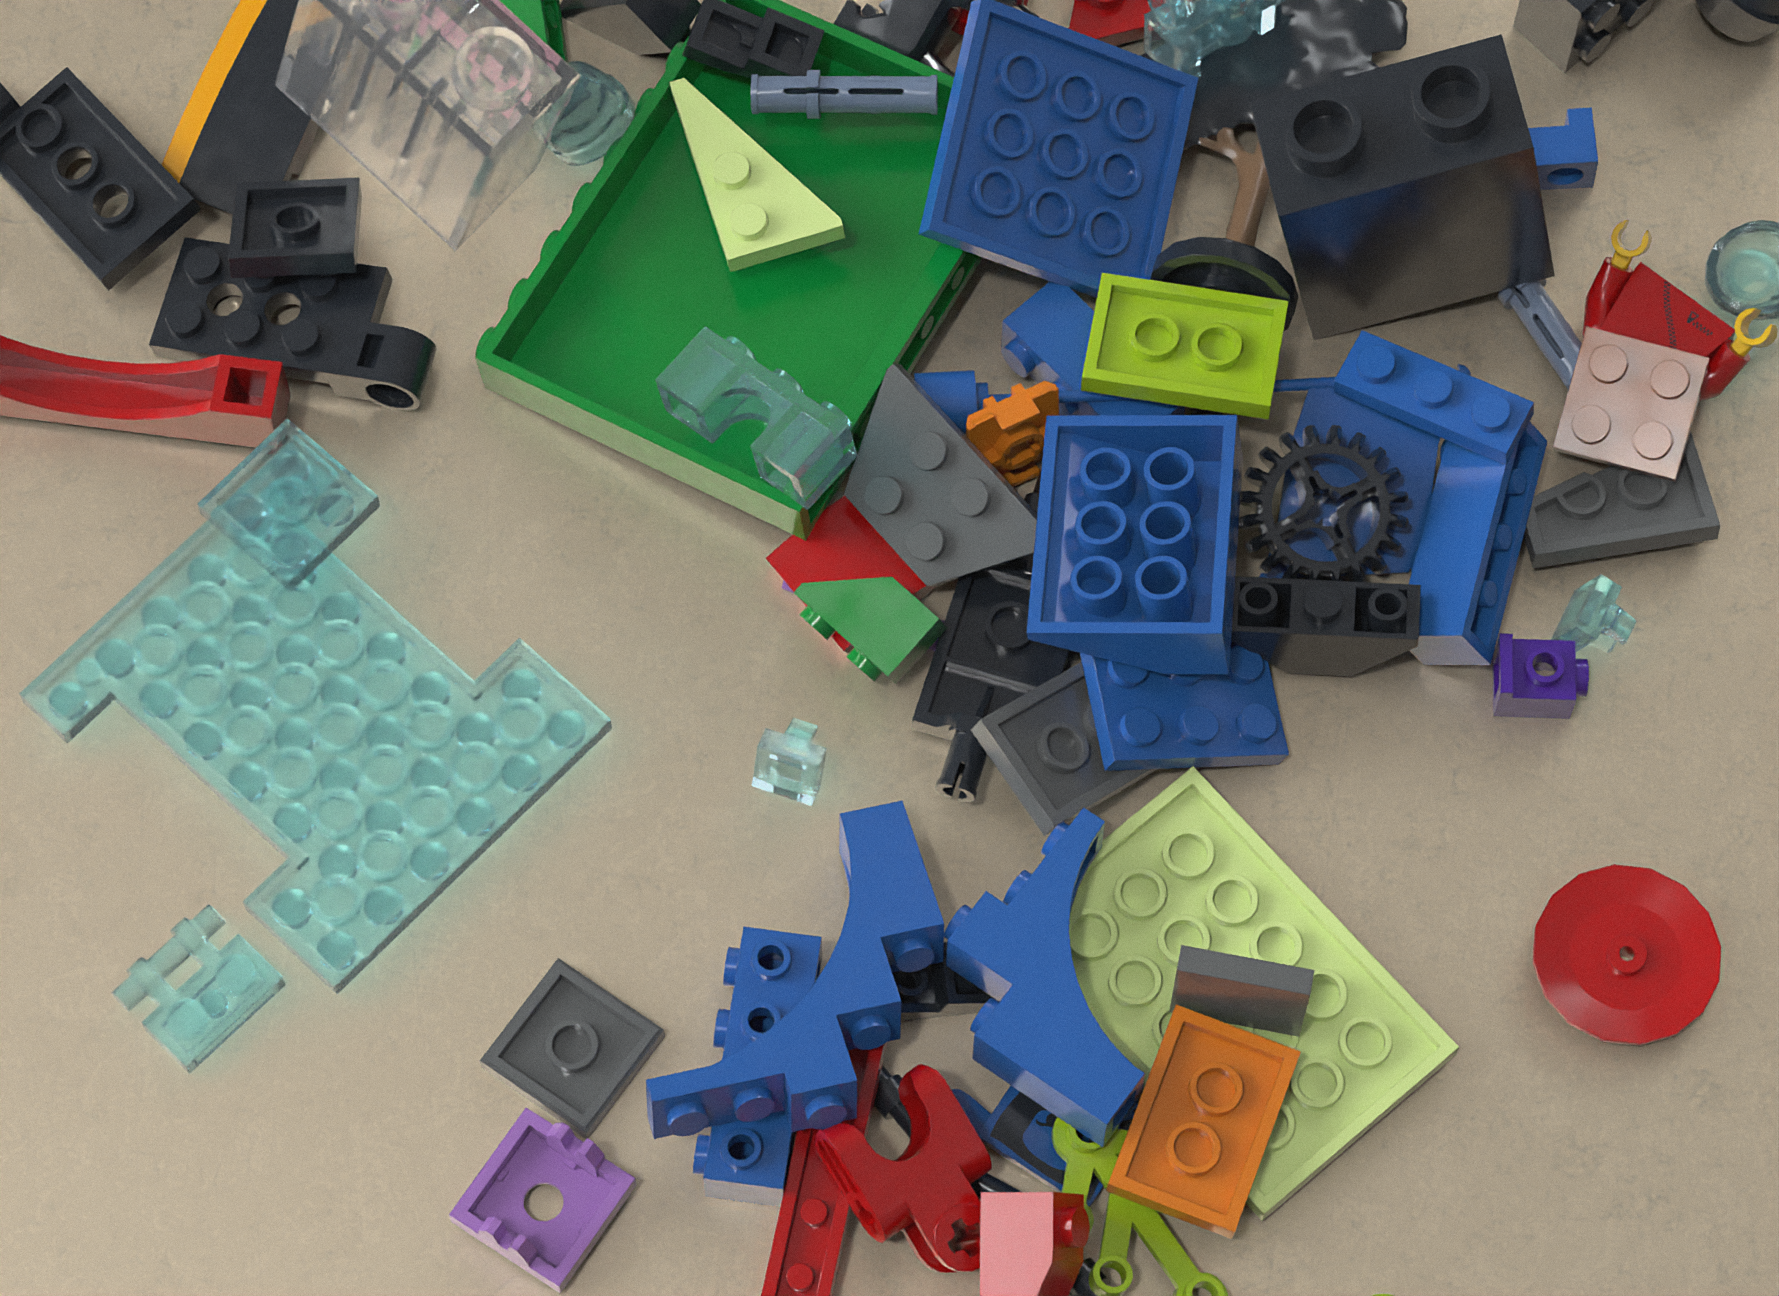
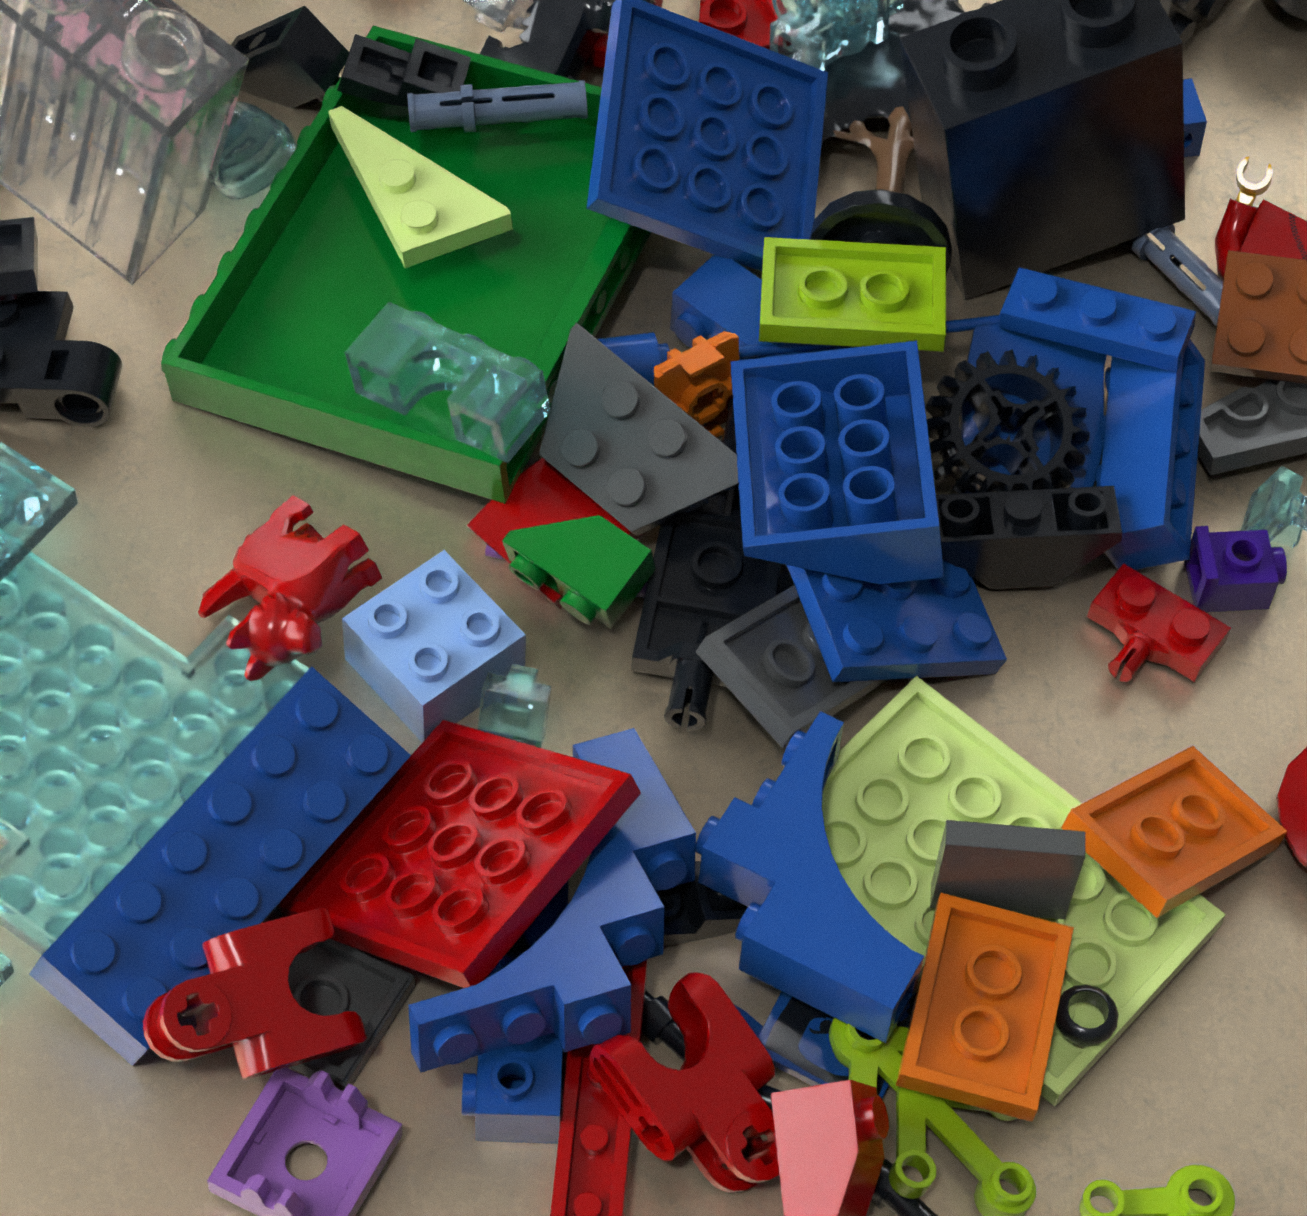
camera: 10 degrees left, 10 degrees down
none -> blue brick [29,666,411,1066]
none -> red piece [143,907,368,1080]
none -> red animal [198,495,382,681]
none -> red plate [277,720,641,988]
none -> light blue brick [342,550,526,743]
none -> black piece [1055,984,1119,1046]
none -> orange plate [1061,746,1288,918]
none -> red plate [1087,563,1231,682]

